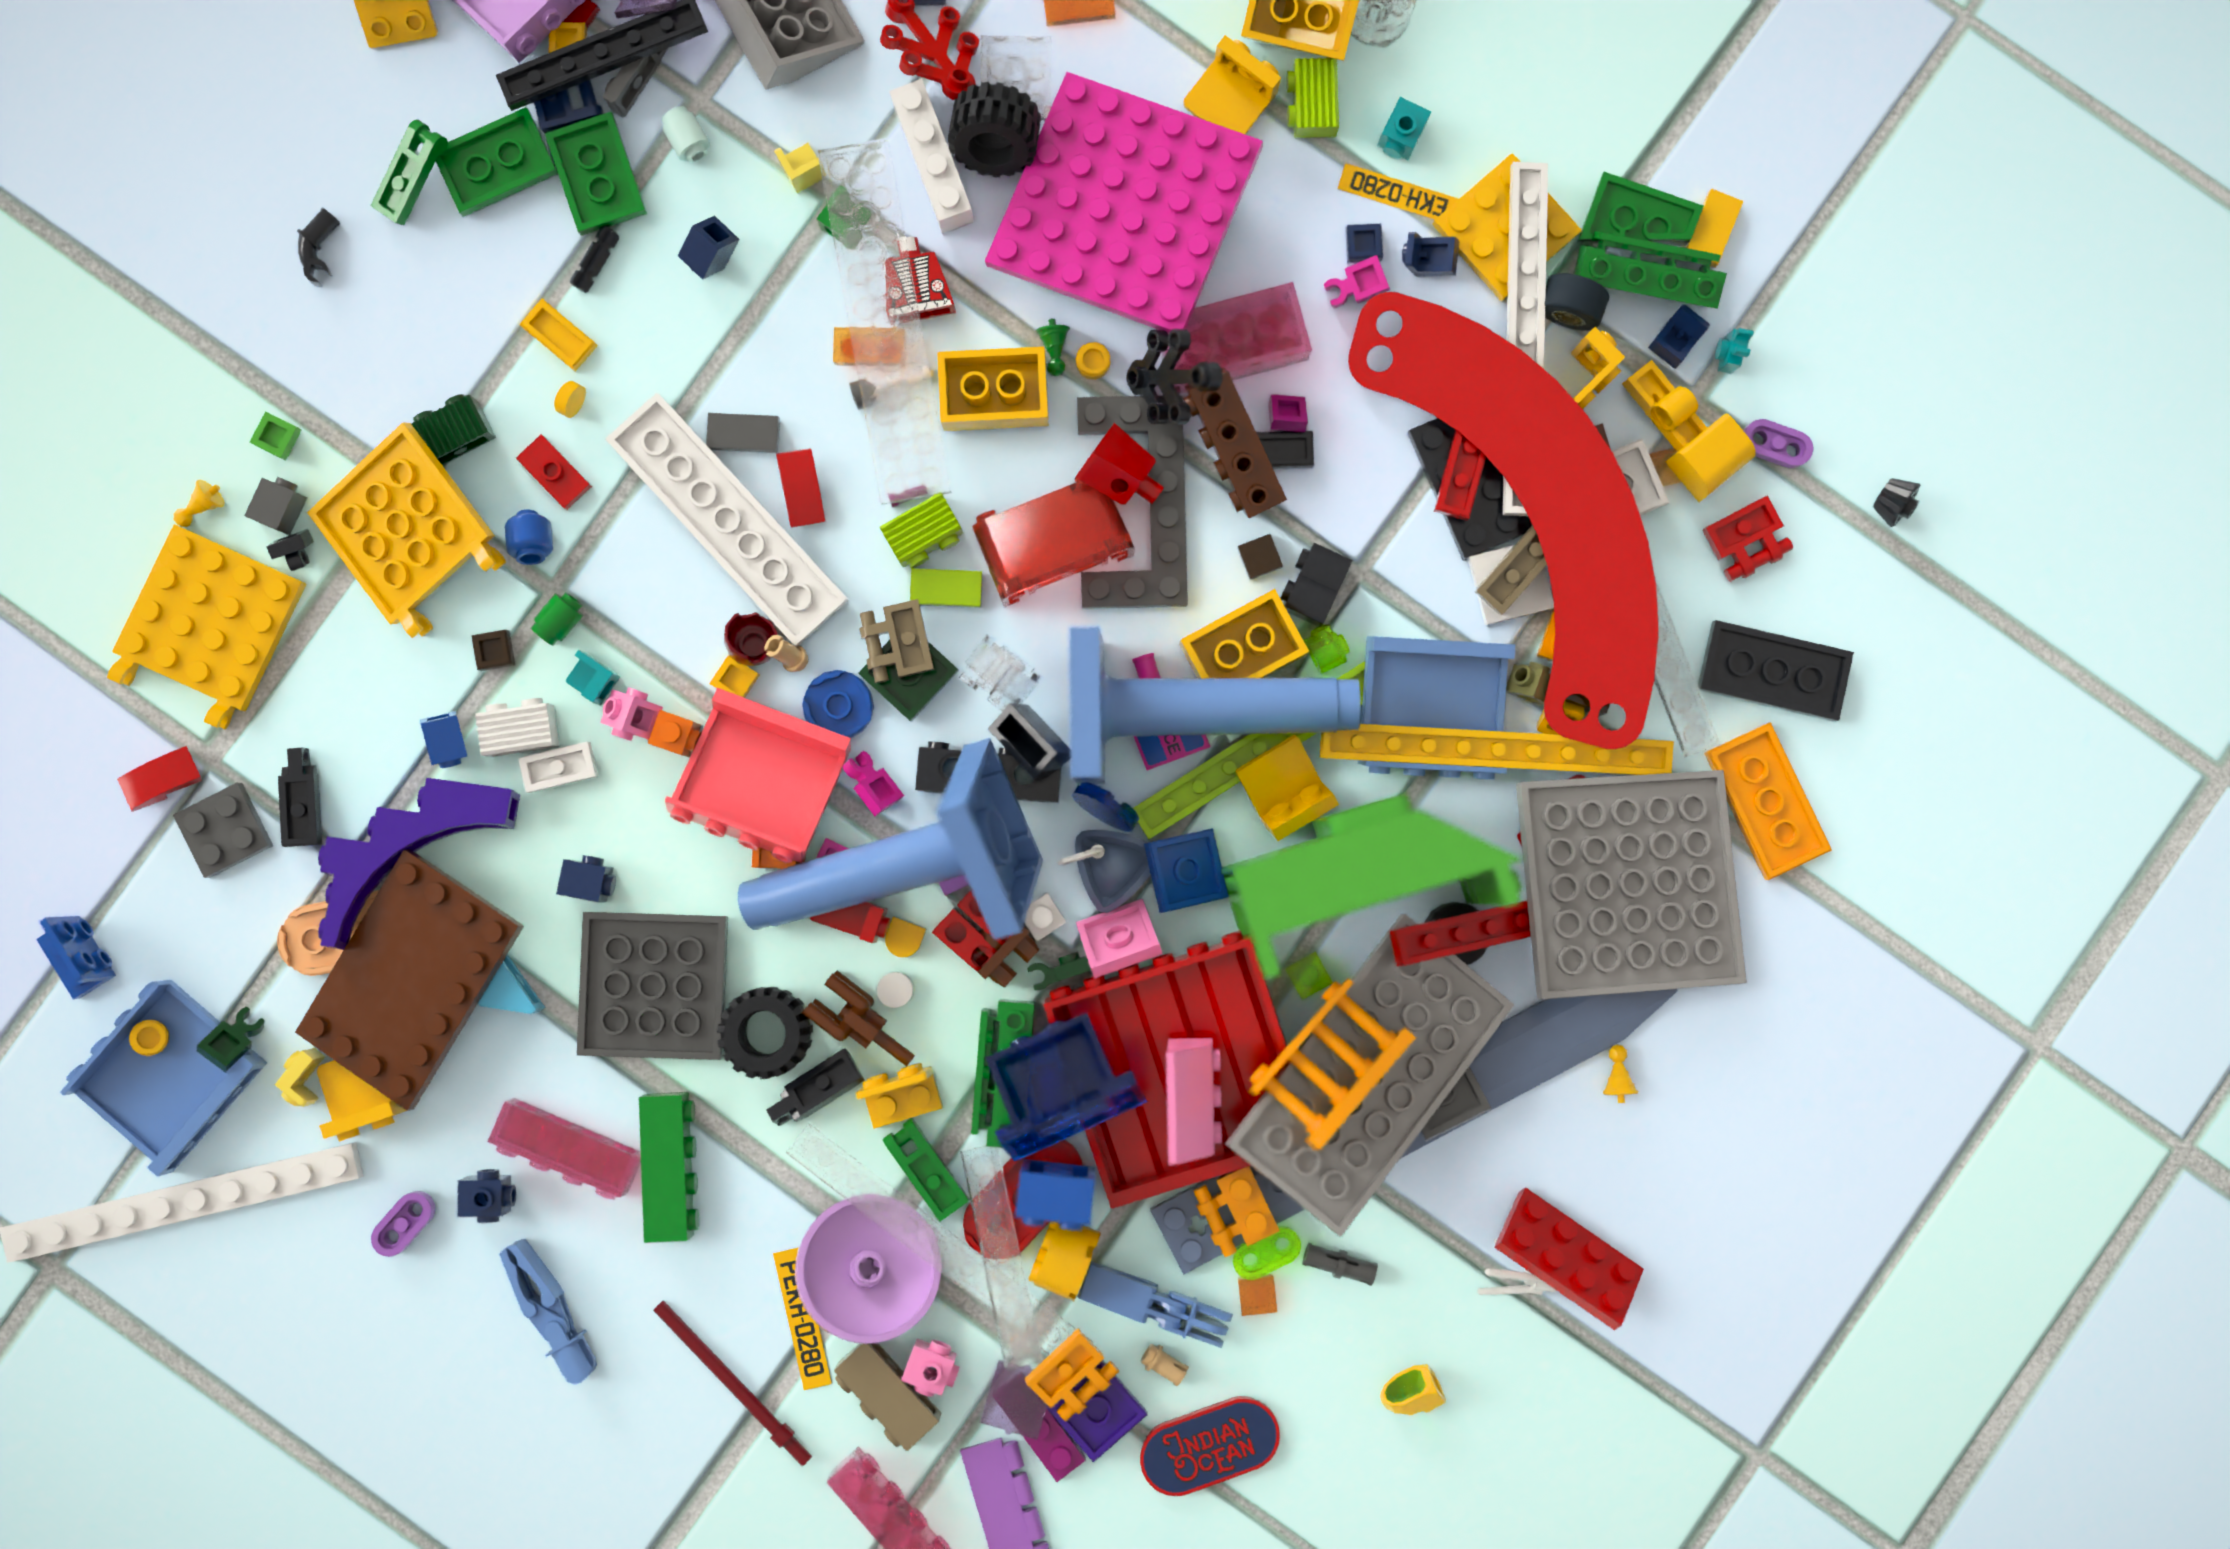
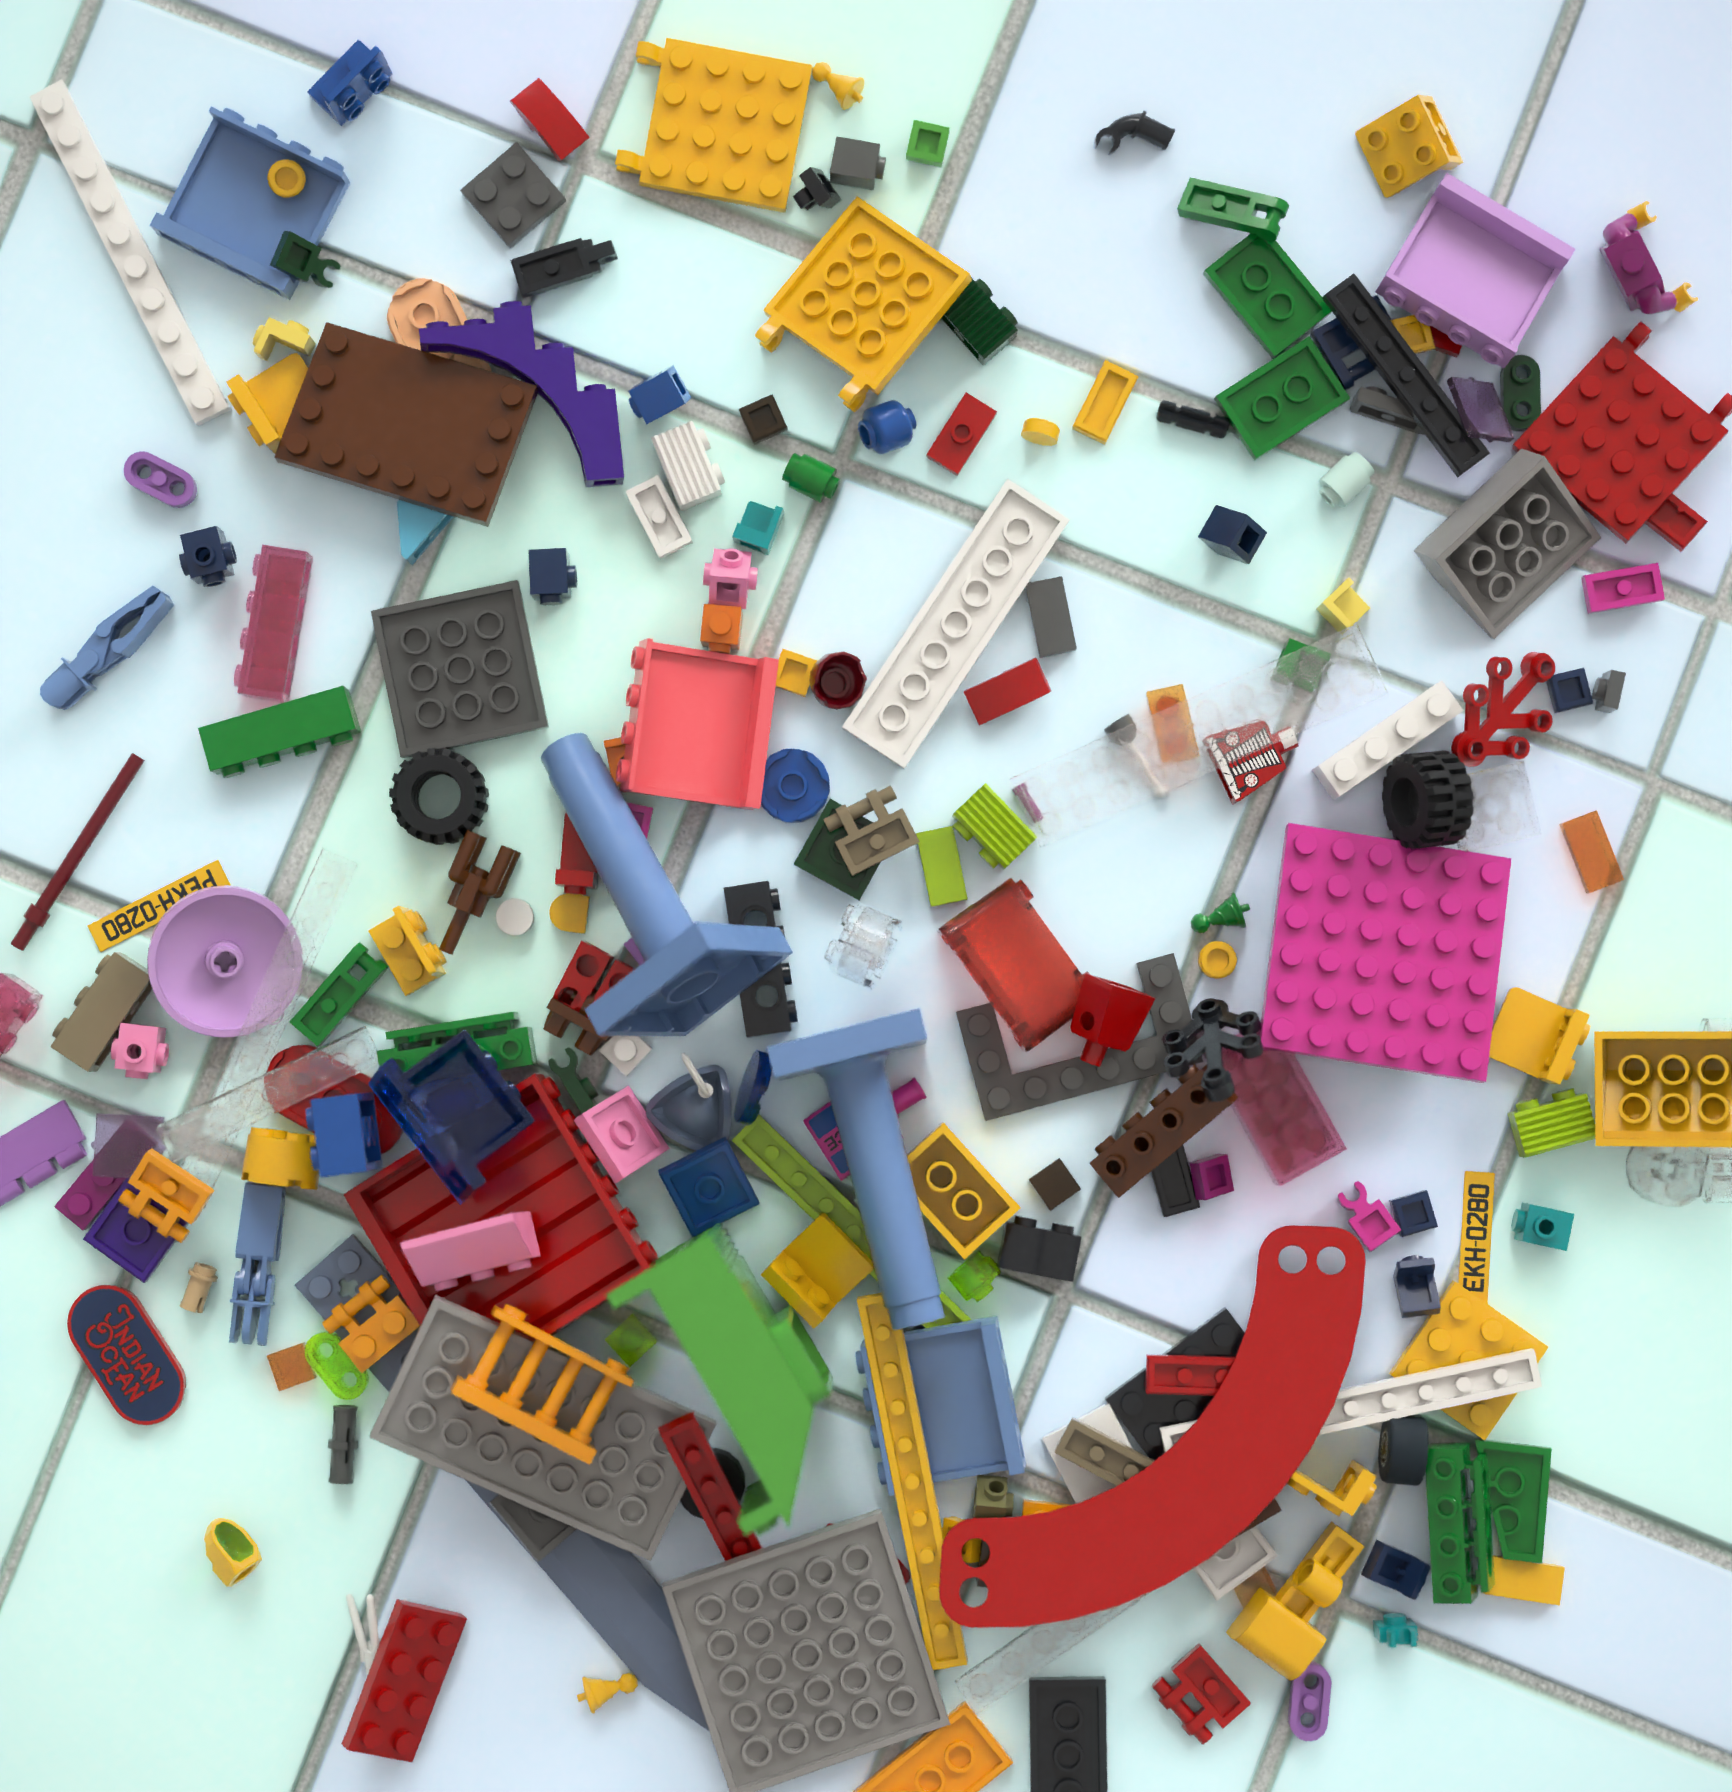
camera: 80 degrees right, 0 degrees up
tan pin [764,635,809,672] -> none
black hinge [766,1048,865,1126] -> none
dark pink plate [842,751,904,816] -> none
yellow brick [937,346,1049,431] -> none
black brick [988,703,1071,779] -> none

